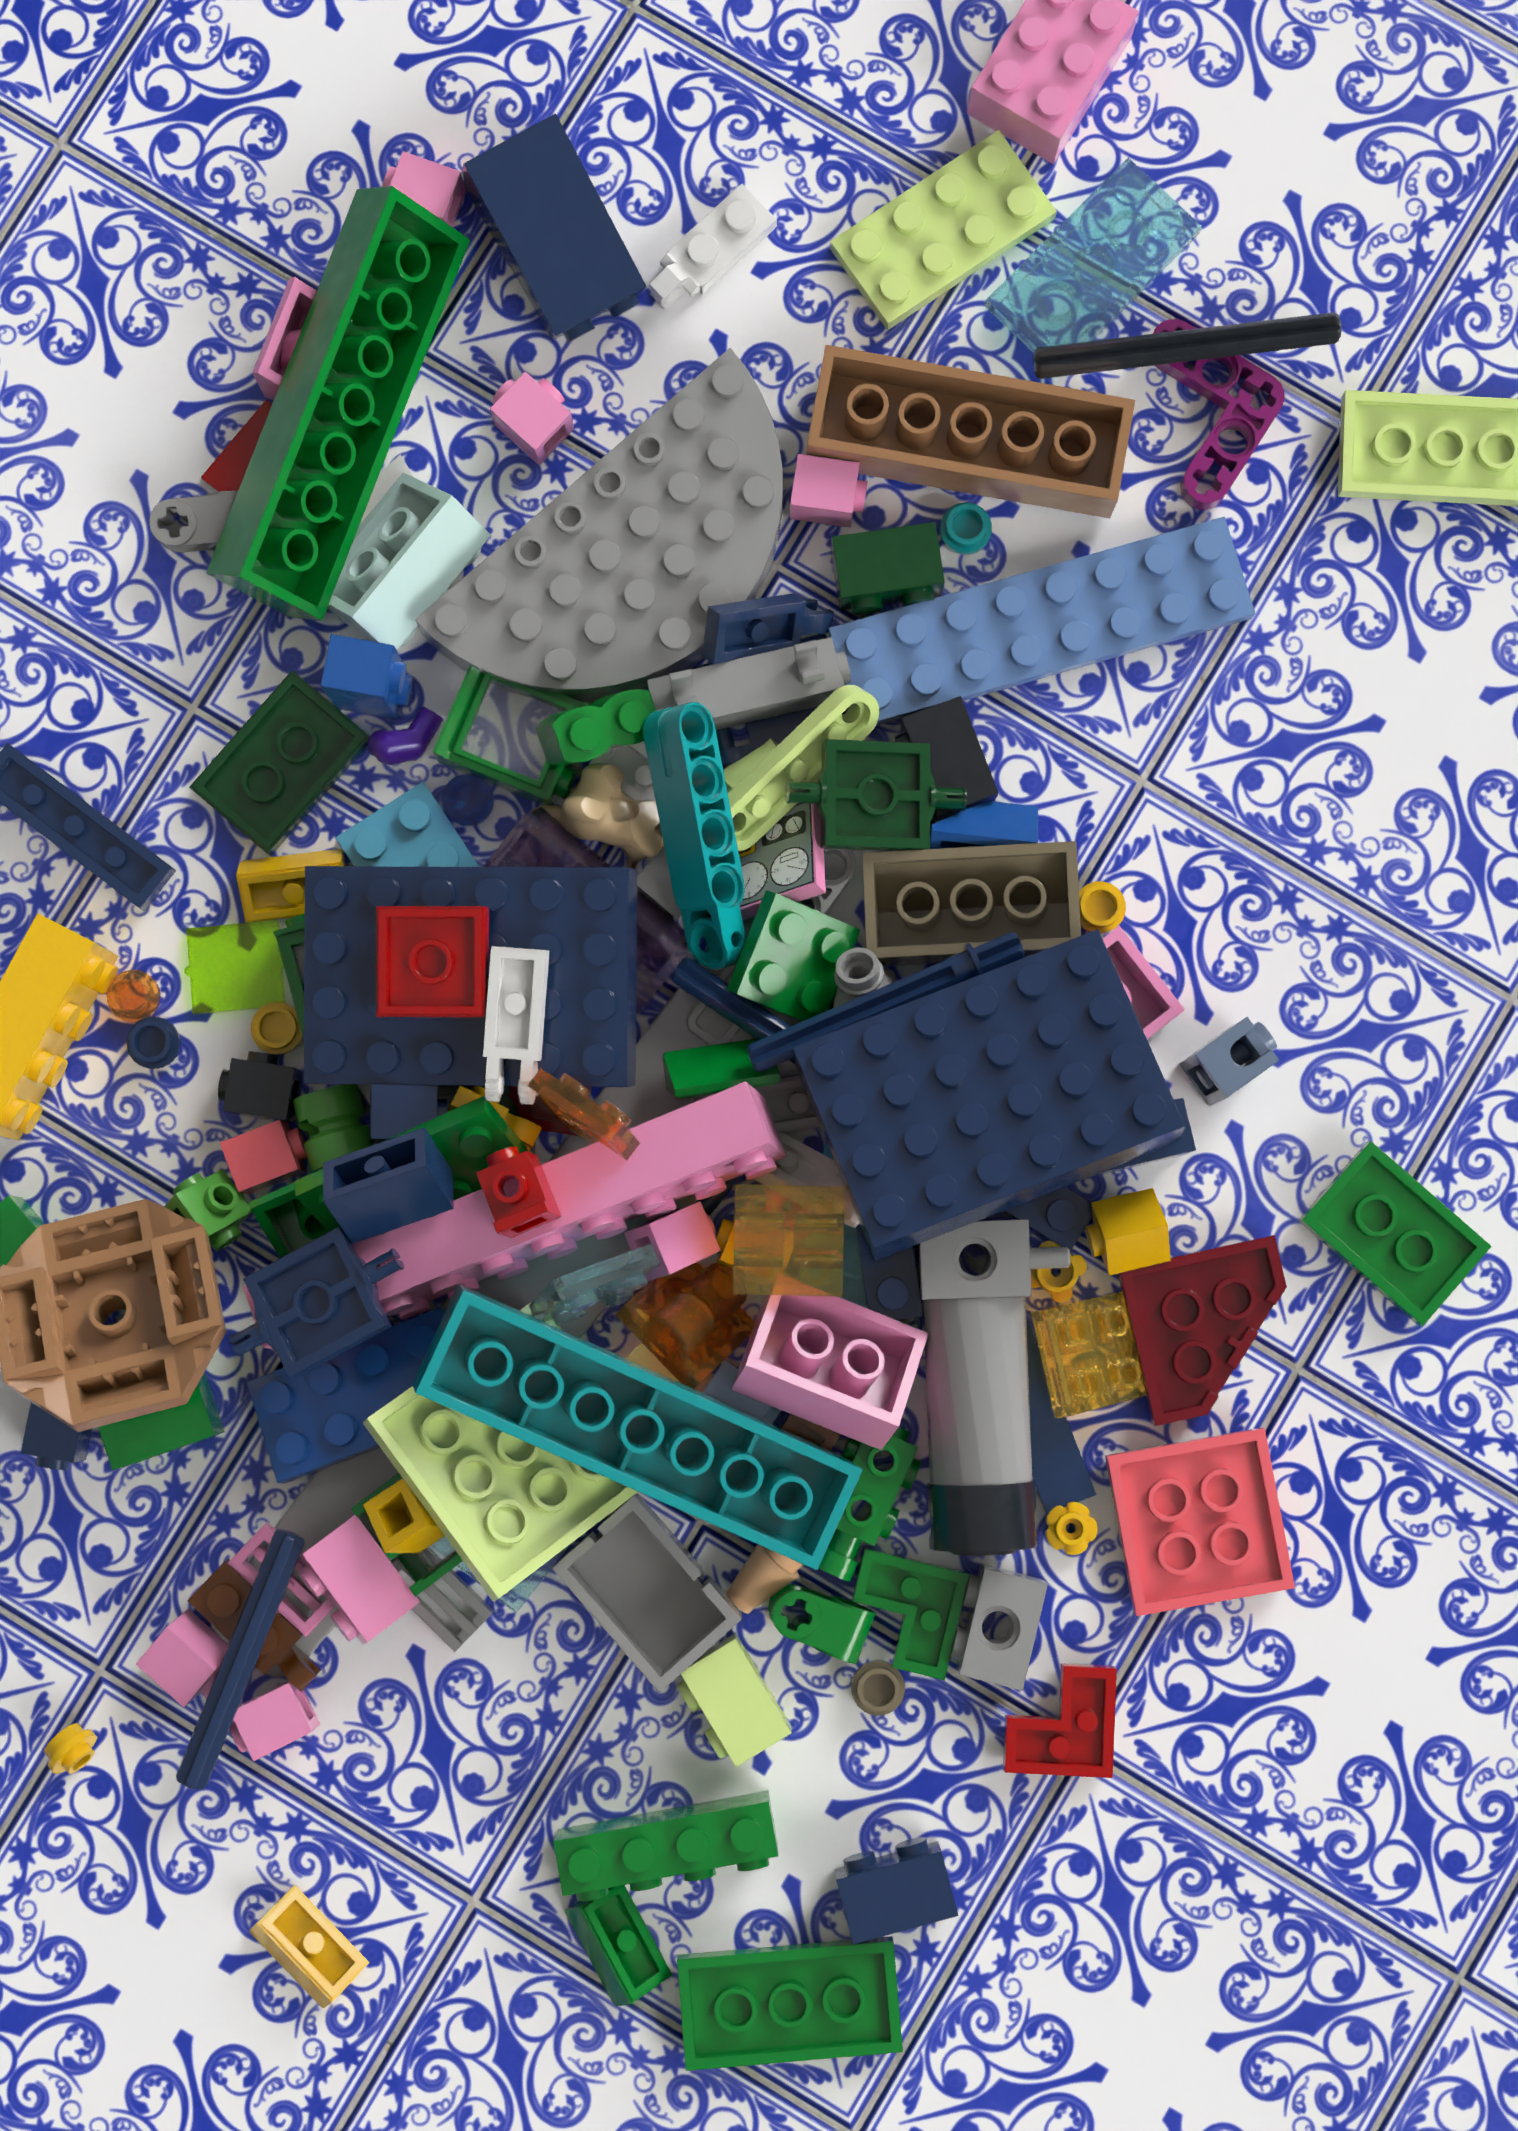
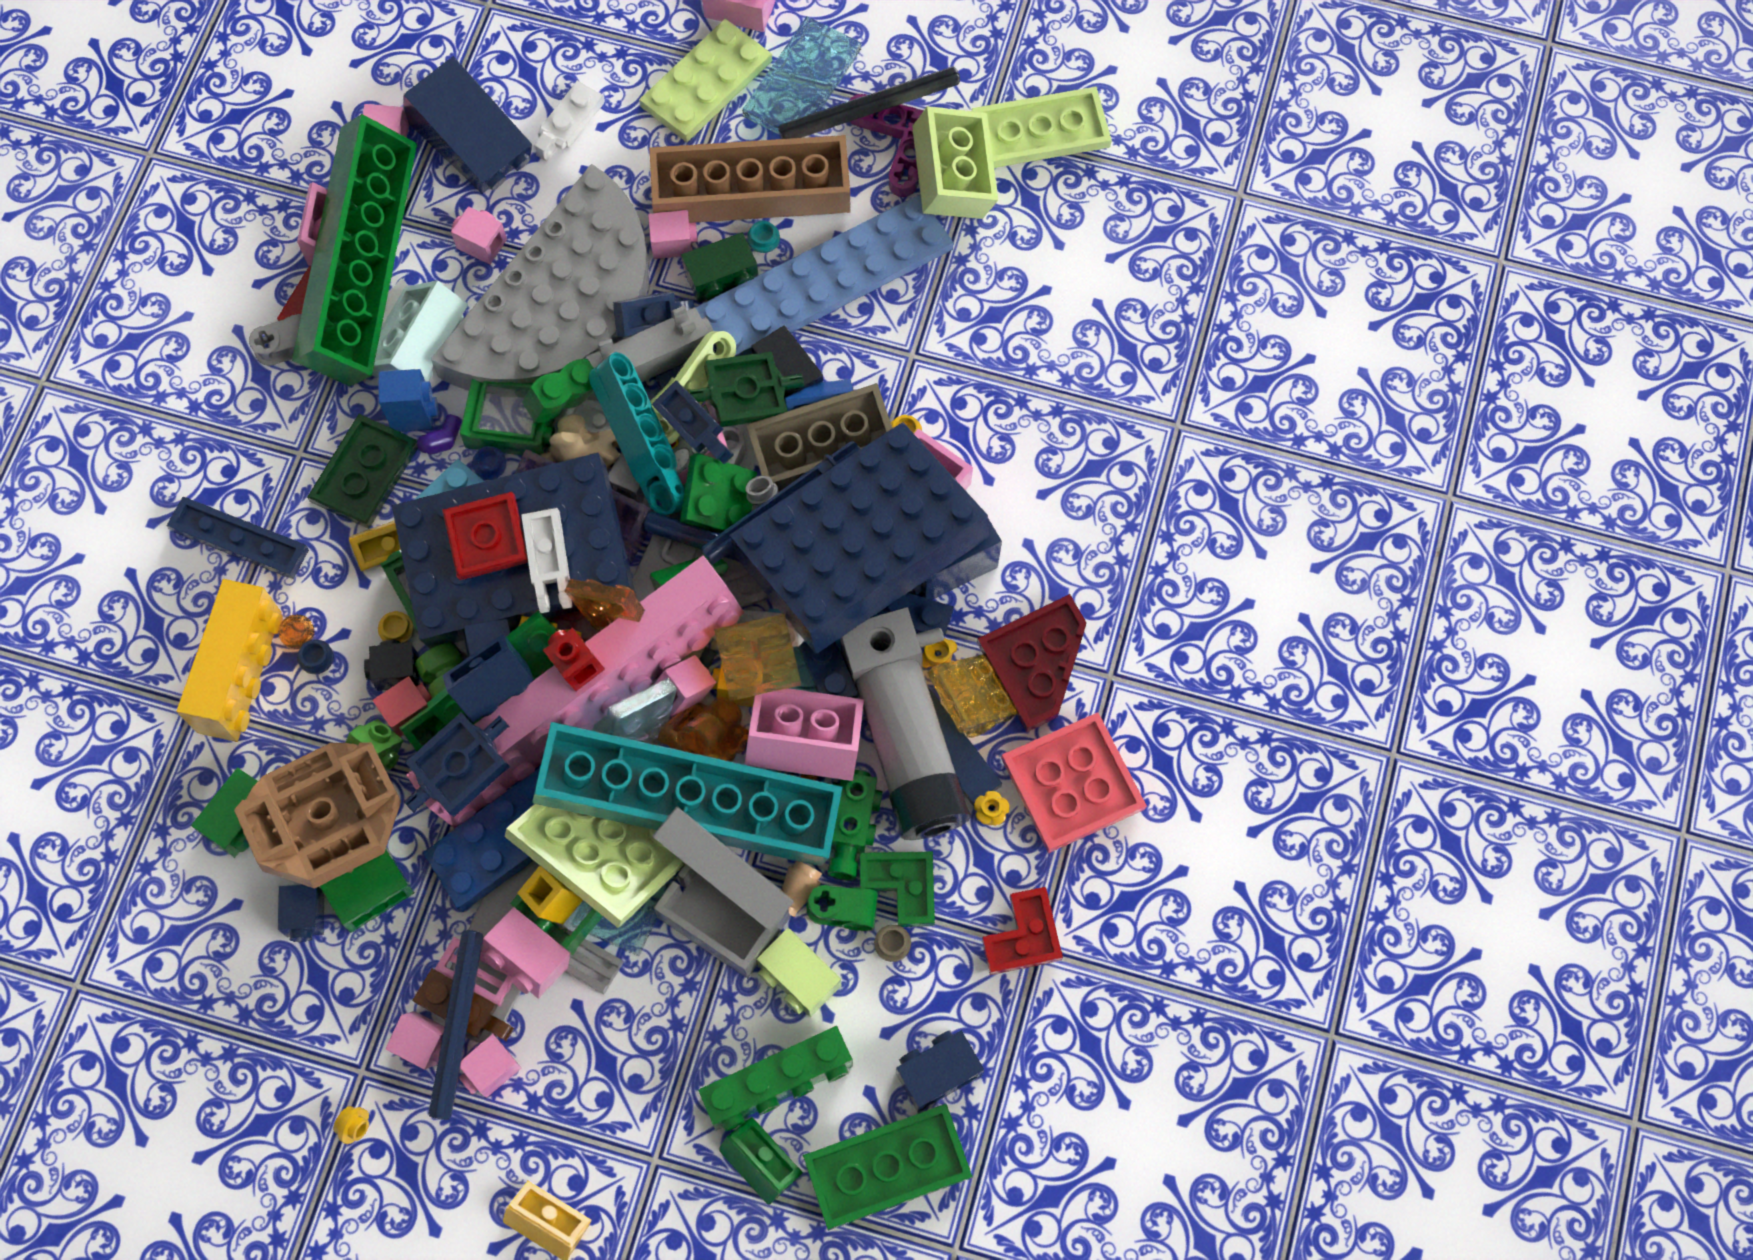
camera: 15 degrees left, 15 degrees down
clear neon green piece [184,920,285,1015] -> none
light grey brick [950,1564,1048,1691] -> none
yellow brick [1085,1188,1171,1276] -> none
sand blue brick [1179,1016,1279,1106] -> none
green plate [1298,1141,1492,1326] -> none
none -> dark blue plate [652,380,734,464]
none -> light grey tile [653,806,794,931]
none -> yellowish green brick [912,106,998,219]

